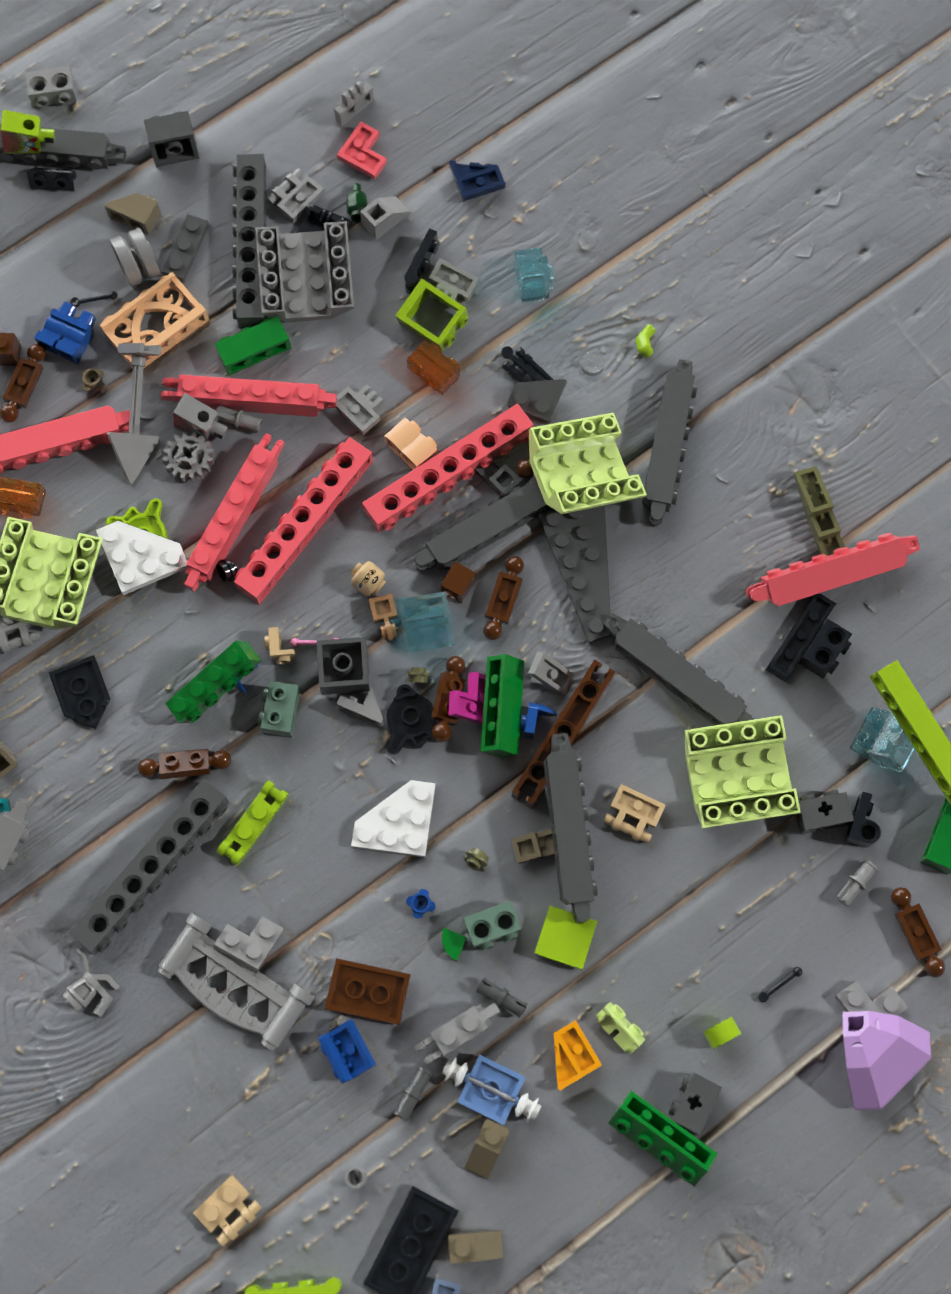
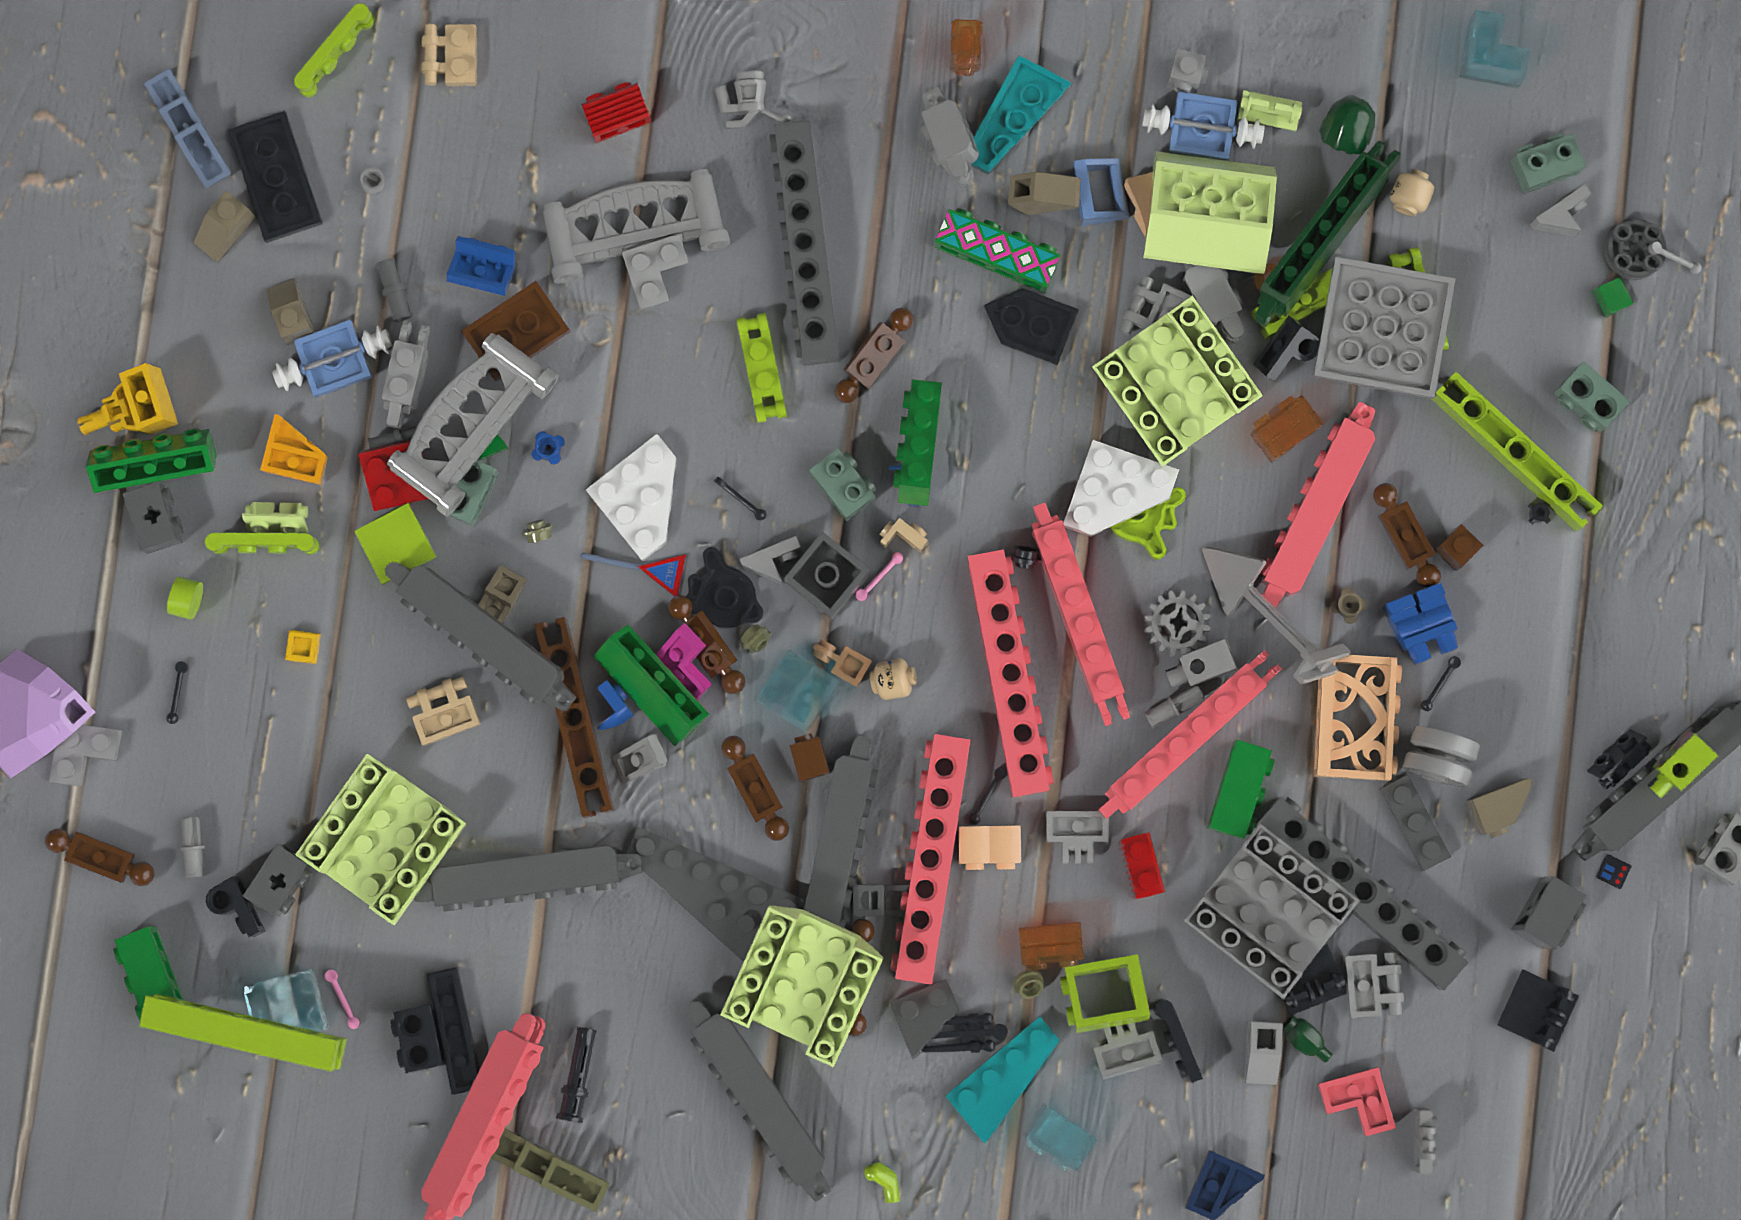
camera: 140 degrees right, 10 degrees up
none -> yellow brick [77,363,178,435]
none -> lime plate [205,533,320,555]
none -> yellow tile [285,630,321,664]
none -> bright pink hinge [325,970,360,1029]
none -> red plate [358,440,428,511]
none -> light grey piece [387,333,559,517]
none -> black pin [555,1027,597,1123]
none -> piece [580,553,686,597]
none -> red brick [581,82,652,143]
none -> black hinge [714,477,766,521]
none -> brick [935,208,1061,293]
none -> teal wing [945,1016,1060,1144]
none -> black hinge [969,768,1006,825]
none -> olive plate [1013,969,1044,999]
none -> red brick [1118,832,1165,899]
none -> black hinge [1497,969,1579,1052]
none -> black sticker [1597,854,1632,889]

